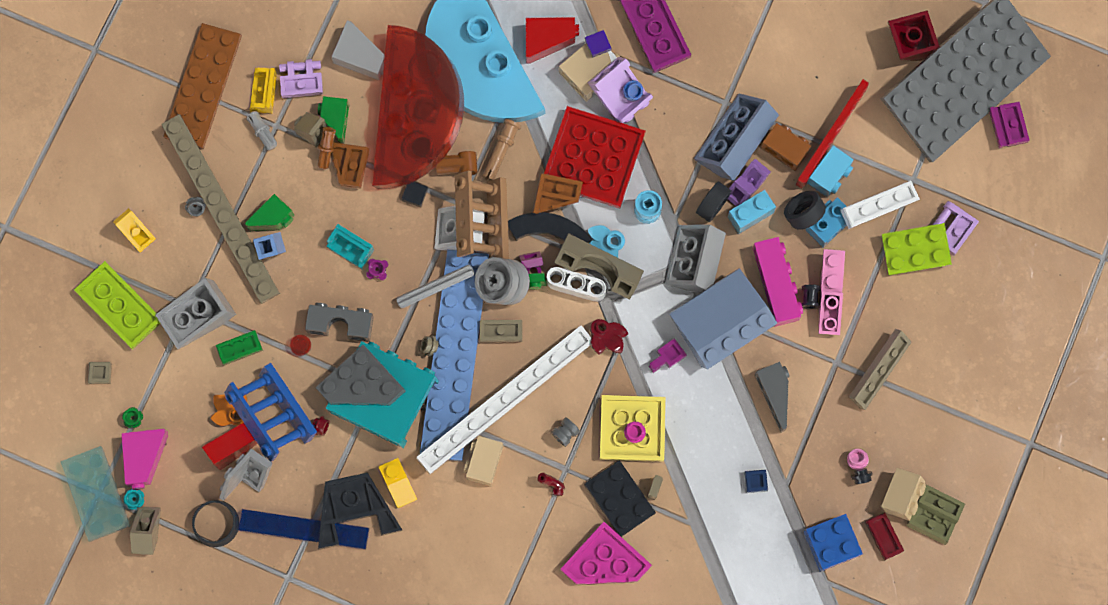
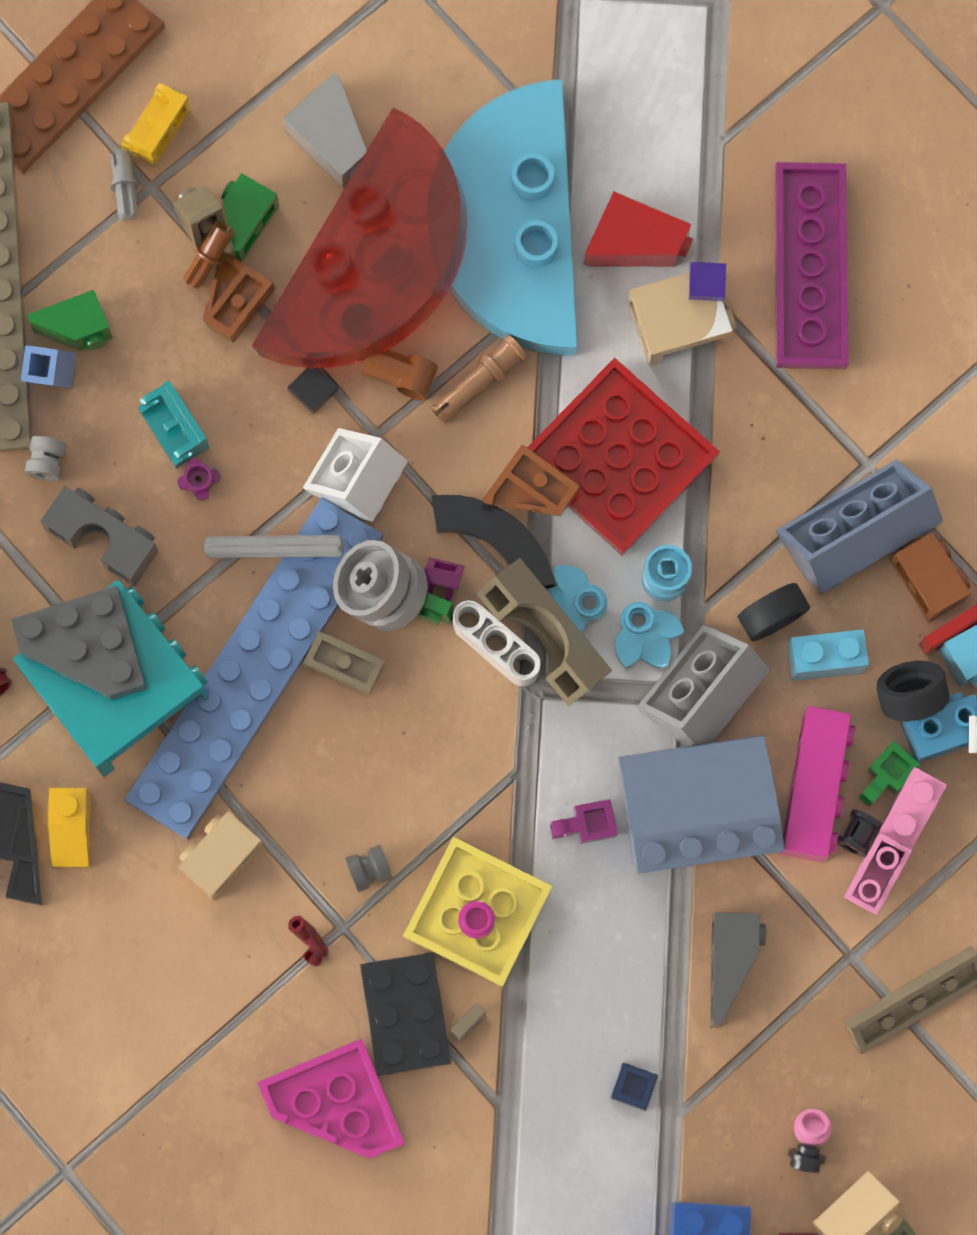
camera: 20 degrees right, 0 degrees up
lavender plate [279,59,323,98] -> none
clear red plate [290,335,311,356] -> none
white plate [416,326,592,474] -> none
dark tan plate [421,335,438,356] -> none
medium nougat fence [454,171,509,259] -> none
lavender panel [588,57,653,123] -> none
dark red plate [590,319,628,355] -> none
plate [623,80,643,101] -> none
medium lavender slope [728,159,771,206] -> none
none -> light grey wheel [24,436,67,481]
none -> medium azure plate [615,602,684,668]
none -> green plate [858,741,921,807]

